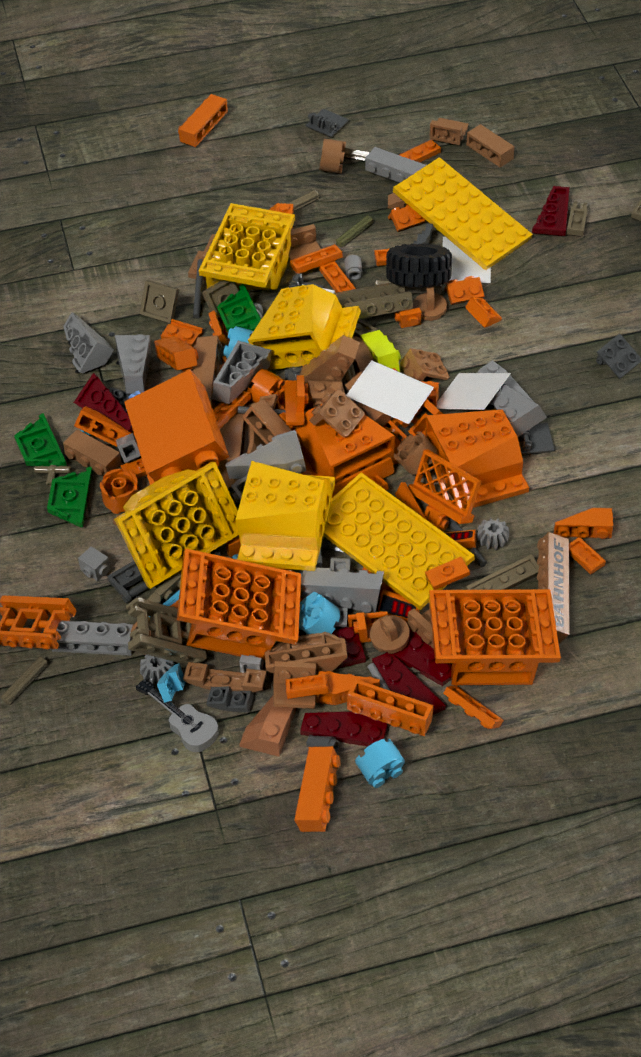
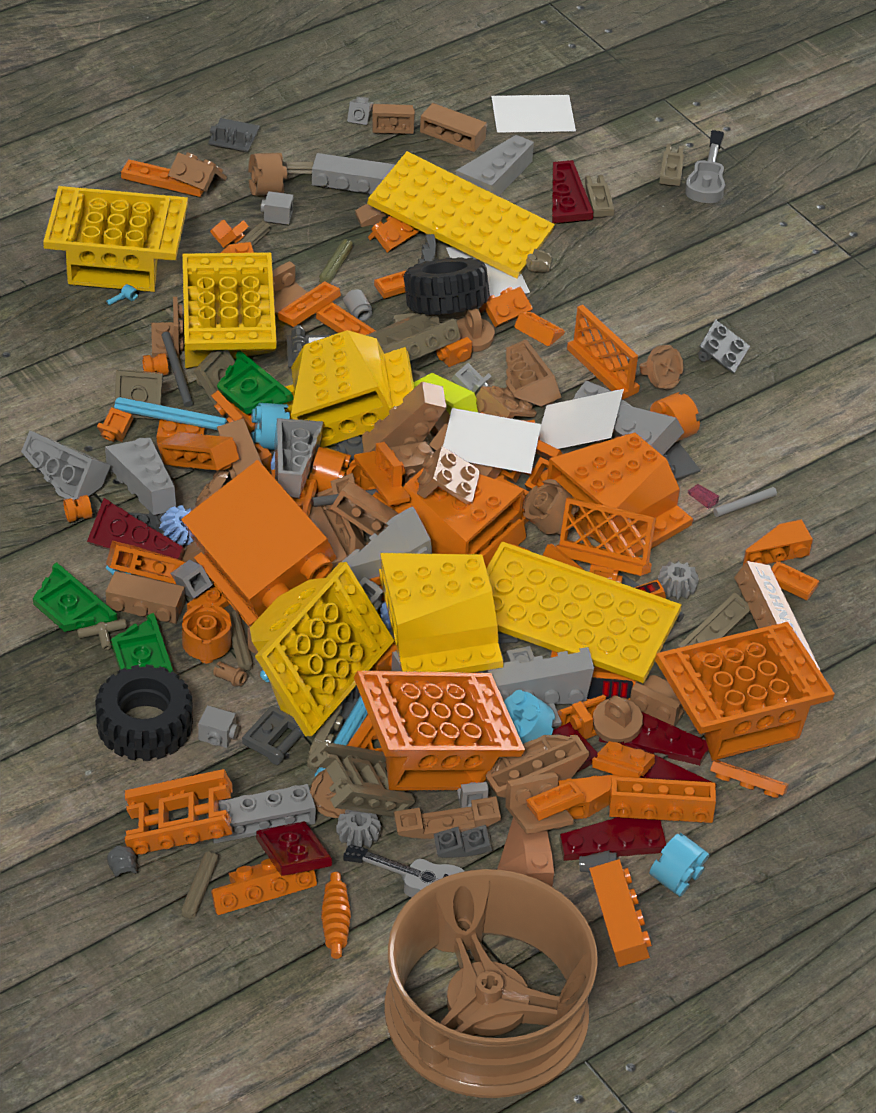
camera: 25 degrees left, 5 degrees down
medium azure slope [157,663,186,703] -> none
orange brick [178,94,228,147] -> none
orange plate [399,139,441,163] -> none
orange plate [425,557,470,590] -> none
none -> yellow wedge [43,186,188,292]
none -> orange wheel [63,495,92,522]
none -> black tyre [95,664,193,761]
none -> orange bracket [97,407,134,442]
none -> medium azure hand [106,284,138,305]
none -> medium azure axle [114,397,227,430]
none -> orange plate [121,159,204,197]
none -> orange wheel [142,353,169,376]
none -> medium nougat bracket [168,152,227,192]
none -> orange bracket [210,220,249,248]
none -> orange bracket [211,859,317,915]
none -> dark red tile [256,821,332,876]
none -> light grey brick [261,191,293,225]
none -> orange piece [321,872,351,959]
none -> light grey bracket [347,97,374,125]
none -> medium nougat wheel [384,869,598,1098]
none -> light grey bracket [451,363,492,393]
none -> light grey wedge [456,135,534,196]
none -> white sticker [491,95,576,133]
none -> medium nougat wedge [506,339,562,406]
none -> dark tan arm [526,249,552,272]
none -> orange fence [567,305,640,400]
none -> orange plate [592,741,655,778]
none -> medium nougat tile [639,345,683,389]
none -> orange brick [650,392,700,442]
none -> clear pink piece [688,484,719,509]
none -> light grey bar [713,487,777,517]

